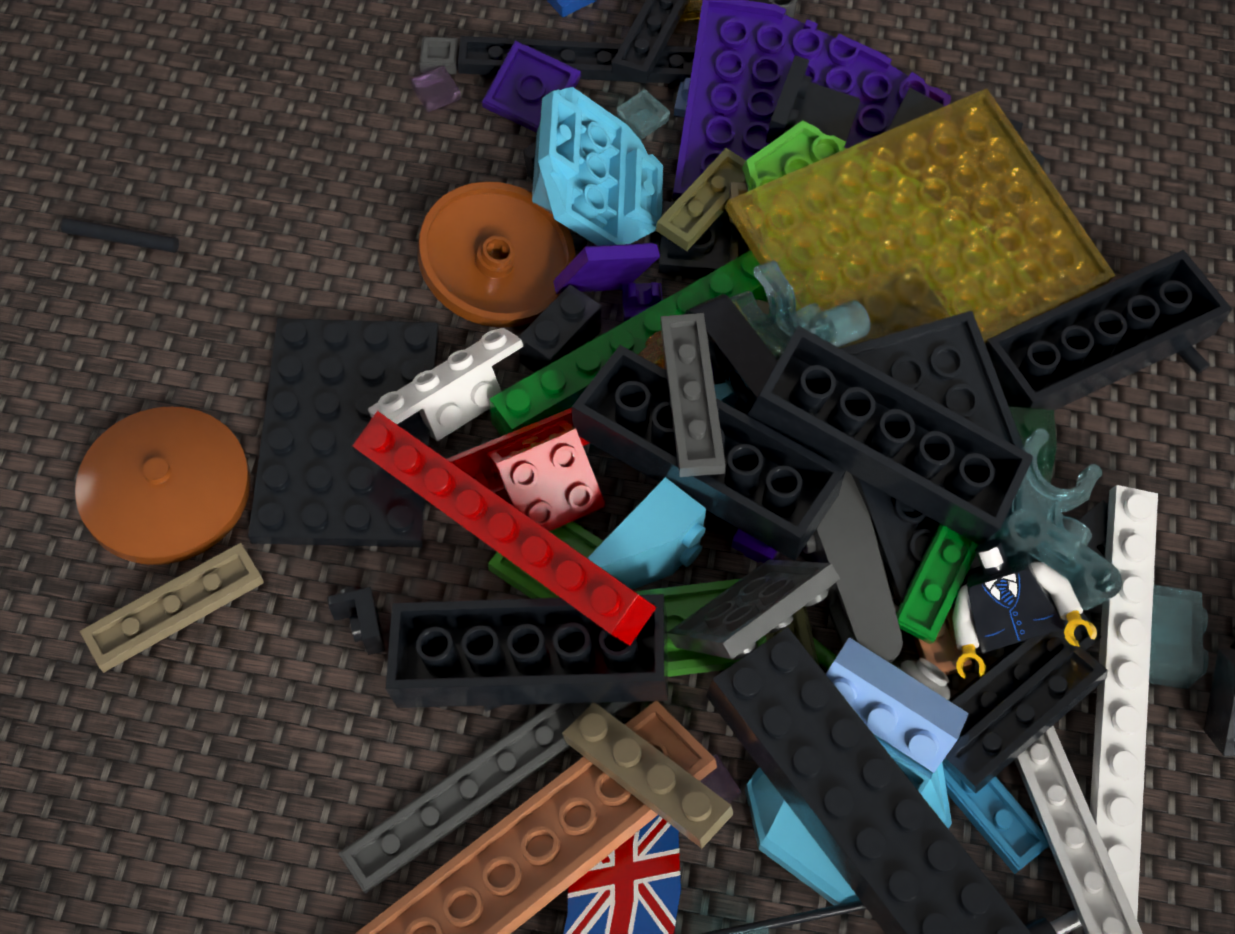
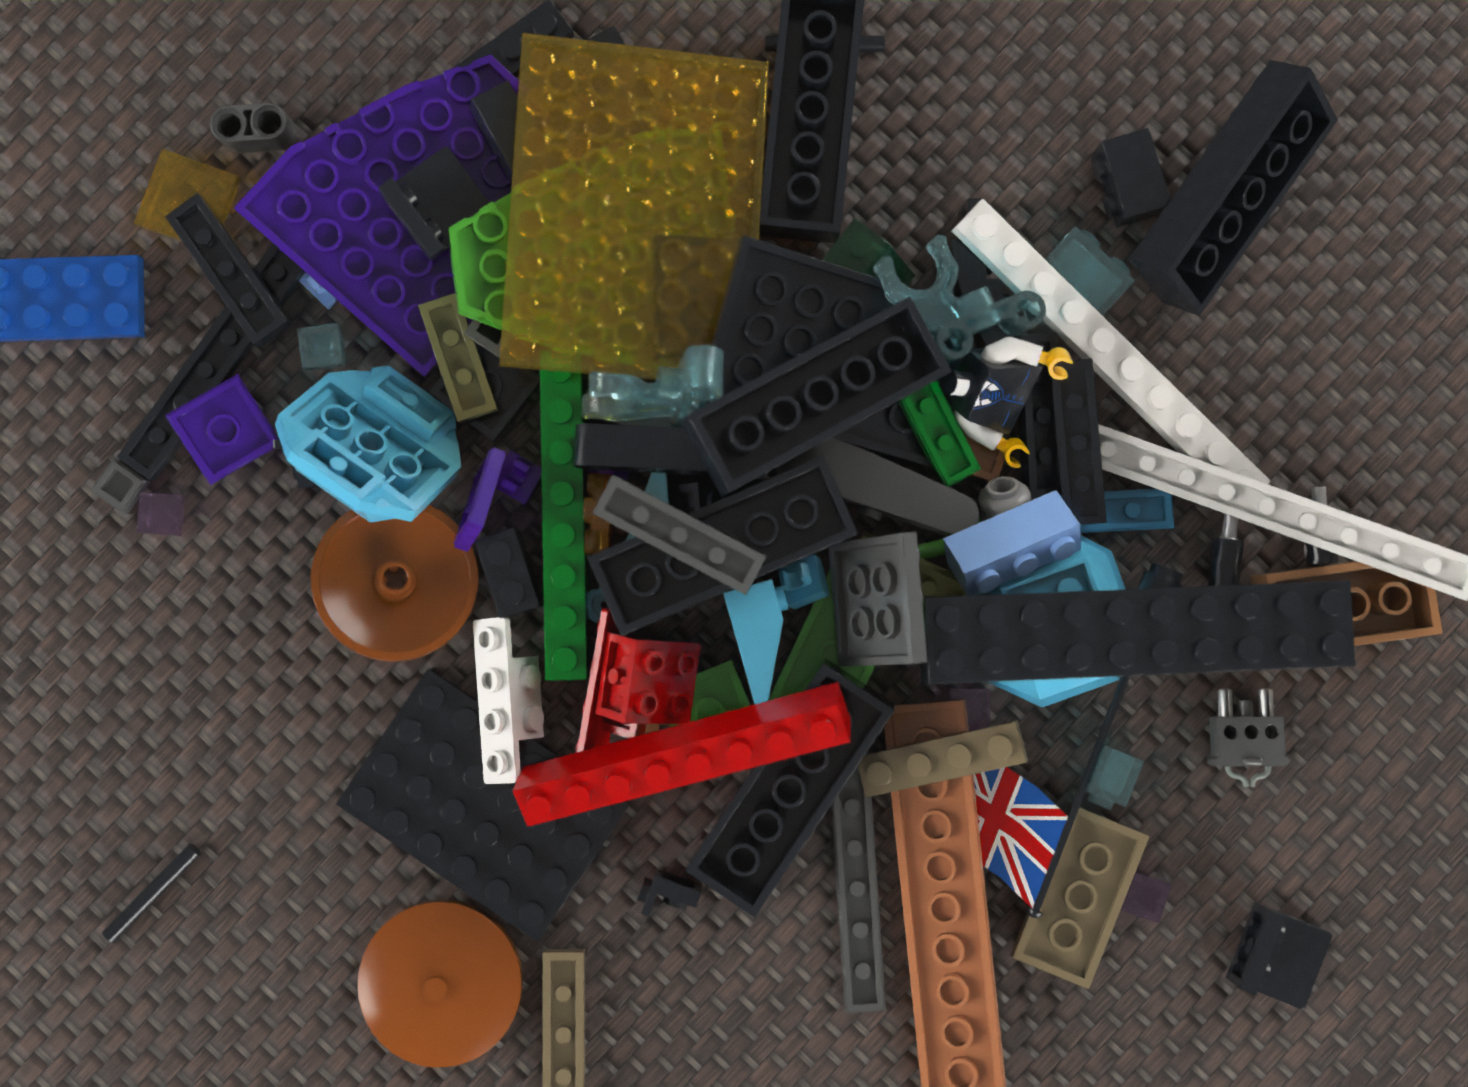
camera: 55 degrees left, 25 degrees up
none -> medium azure tile [778,554,830,609]

